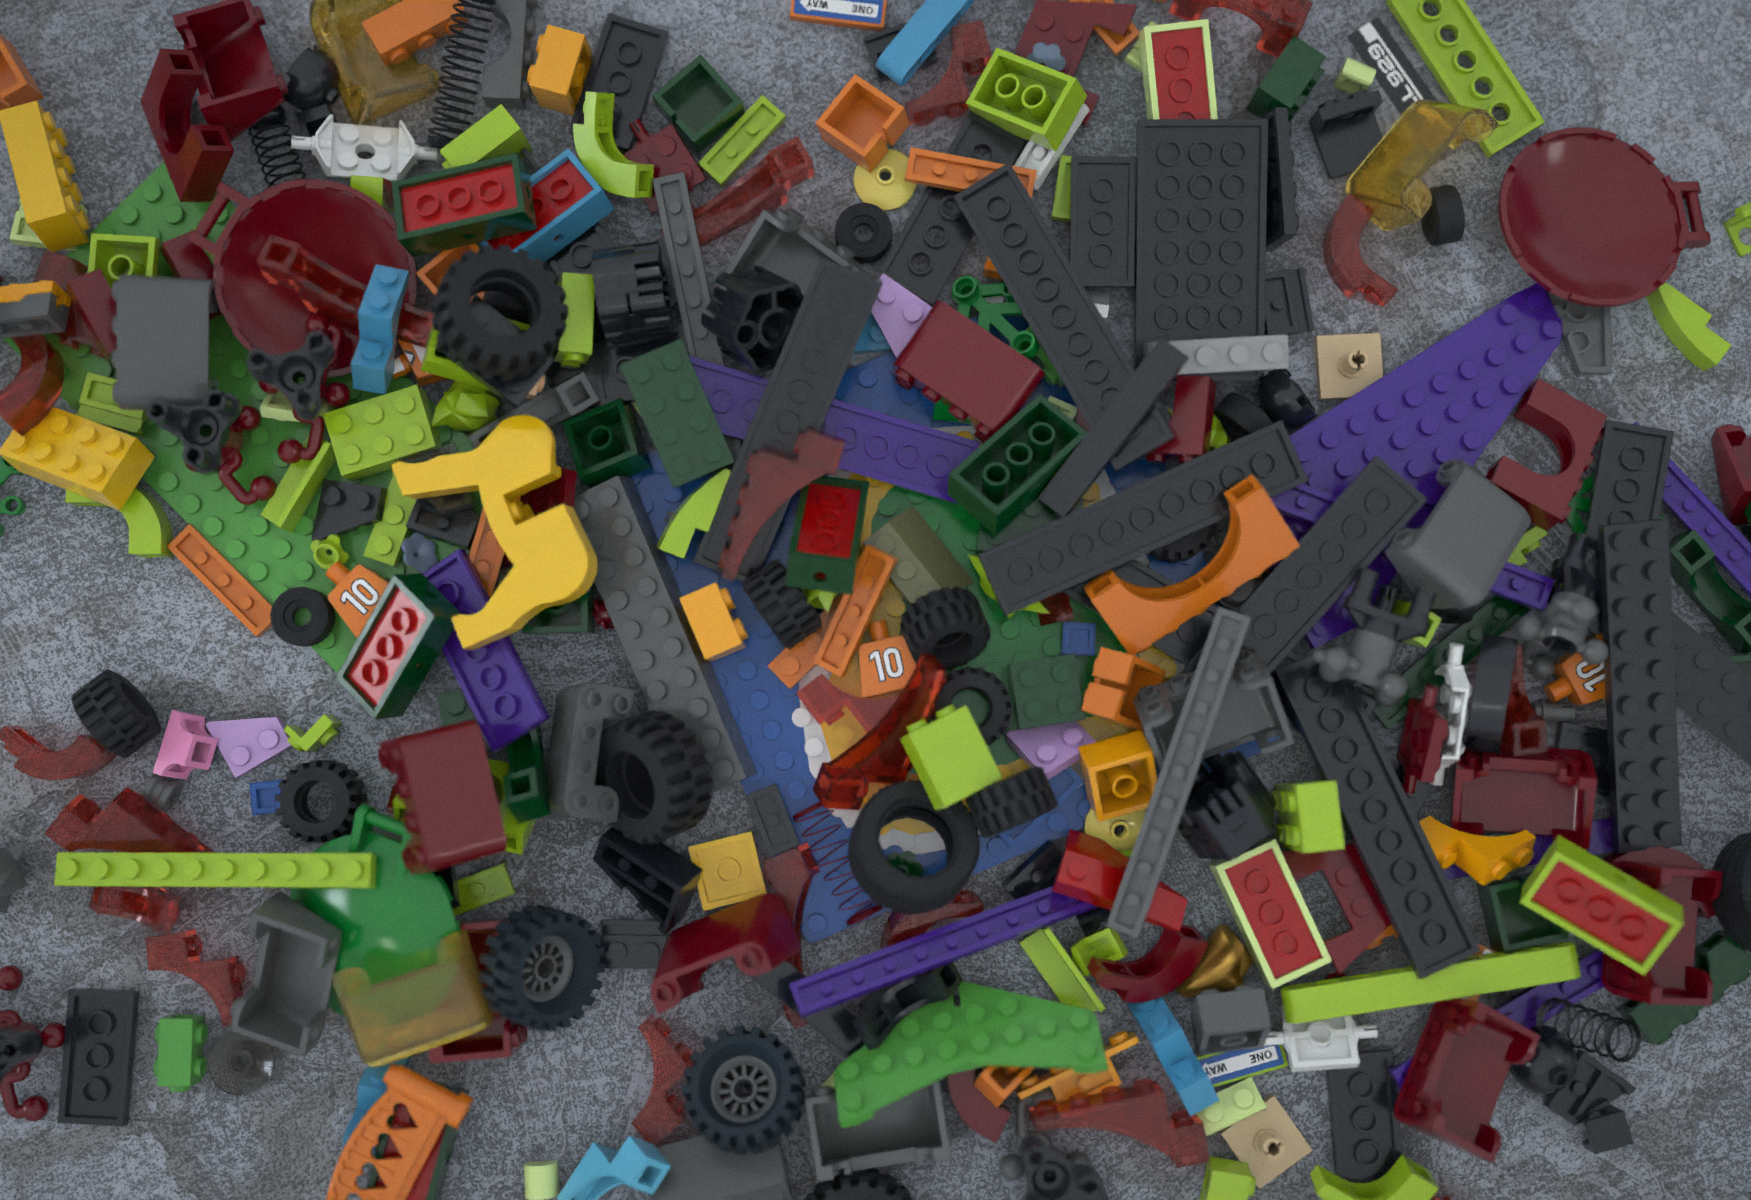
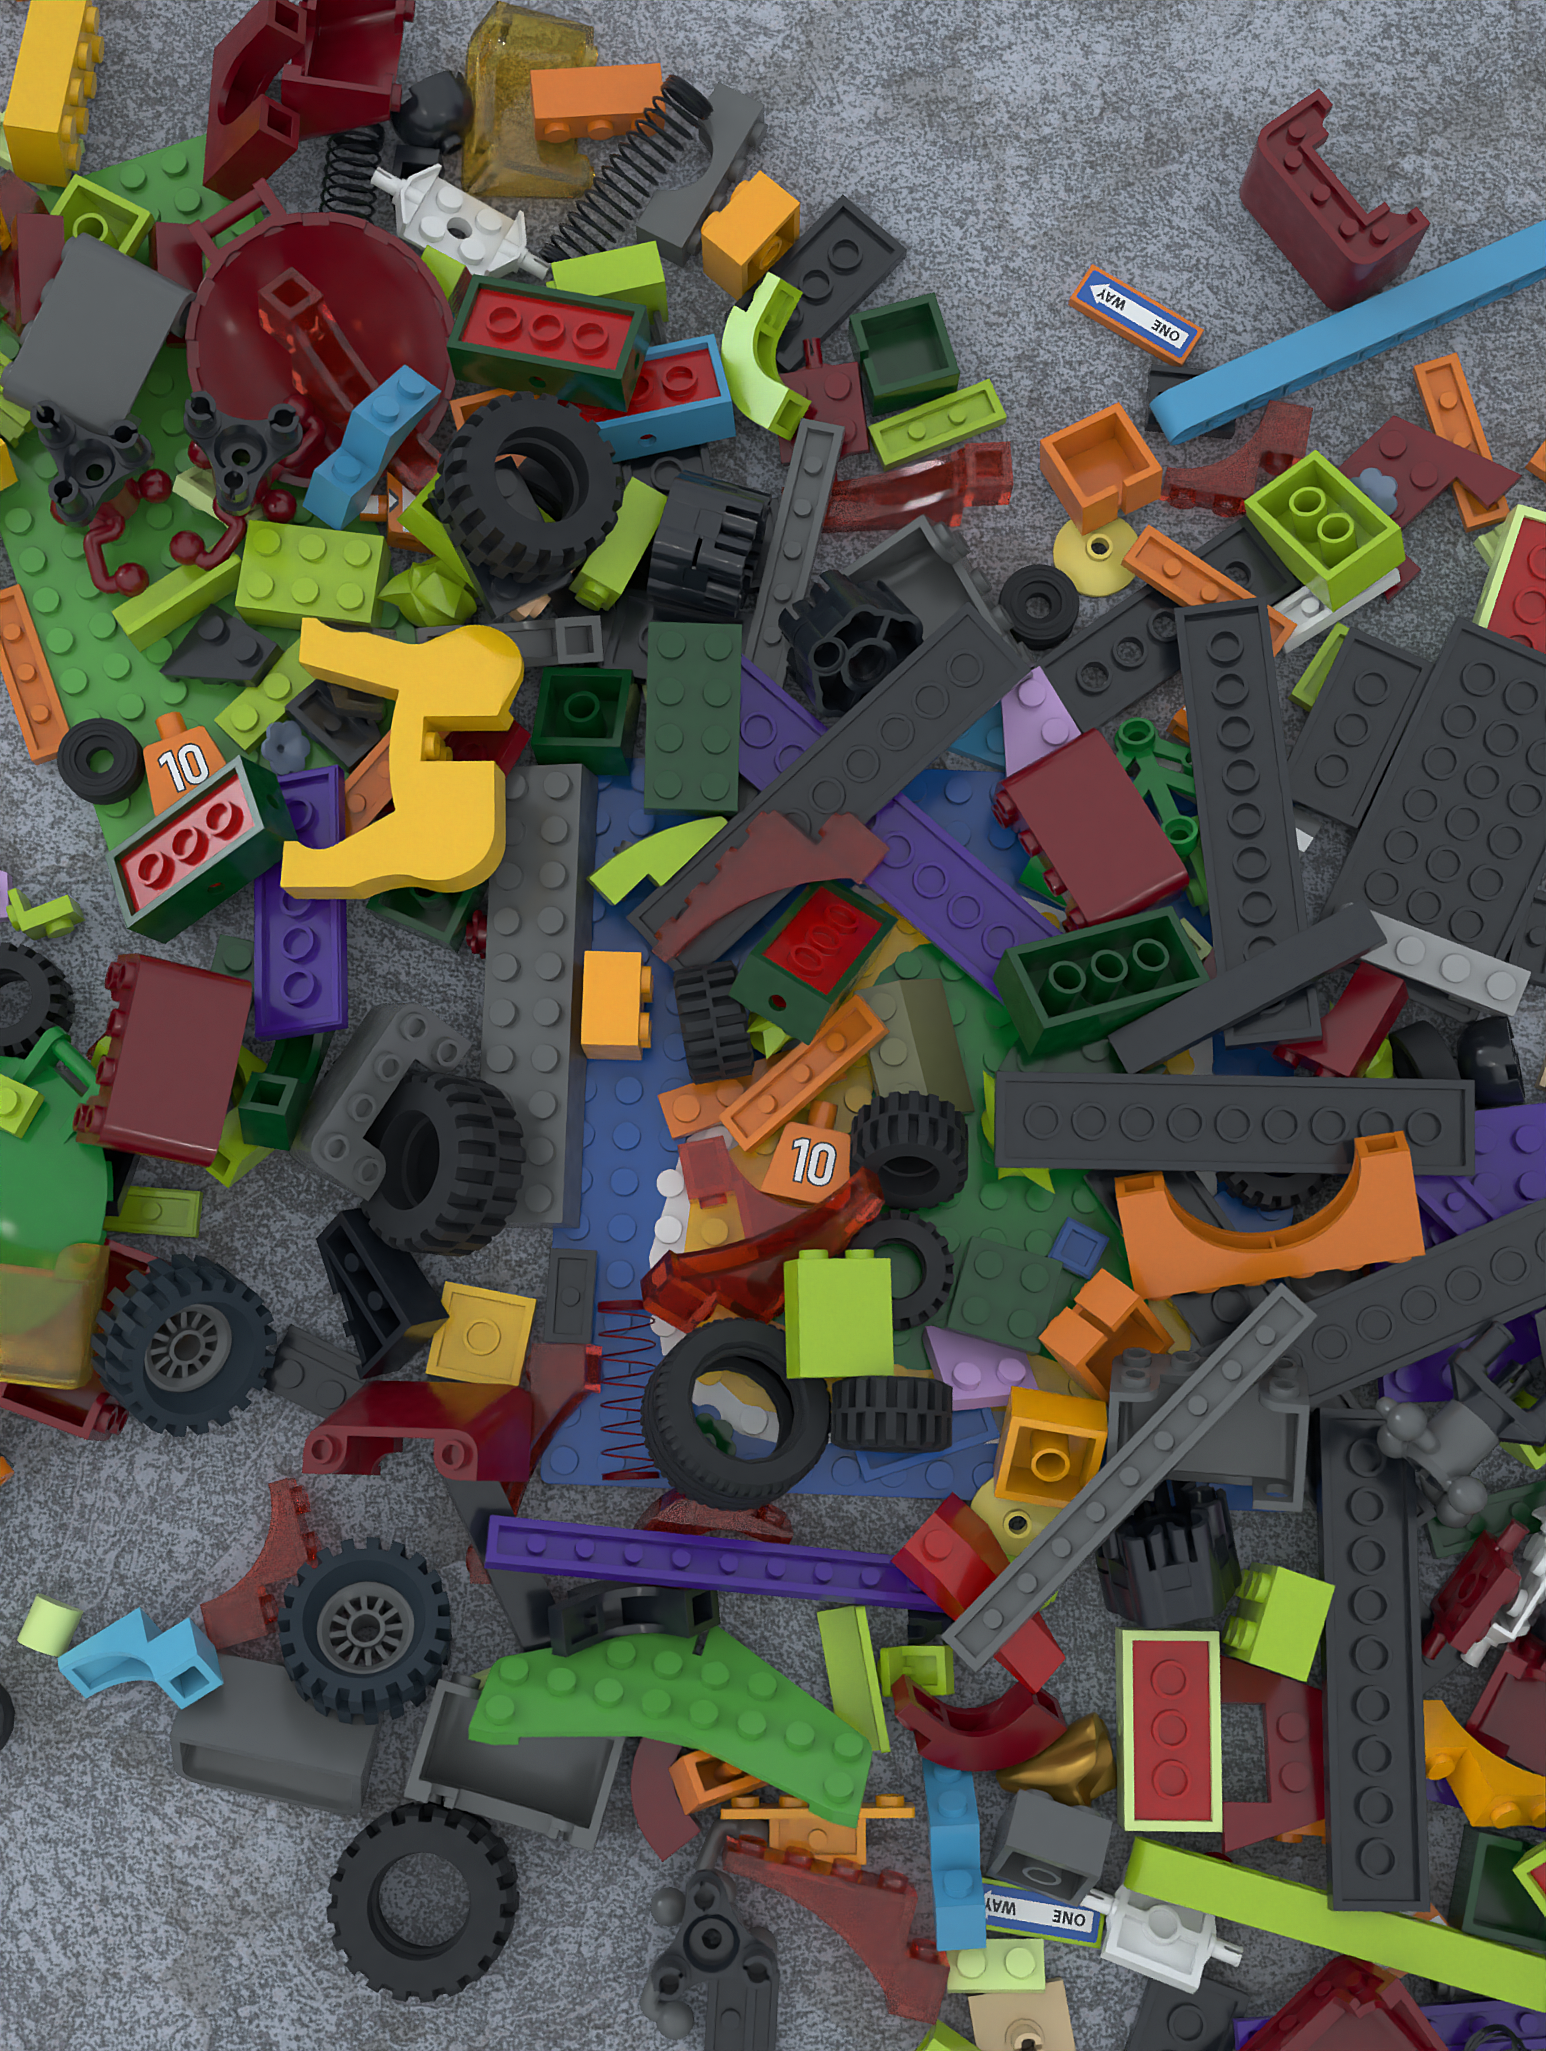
camera: 25 degrees right, 5 degrees down
lime plate [310,534,349,569] -> none
black plate [1001,840,1062,900] -> none
clear red slope [1038,592,1074,626] -> none

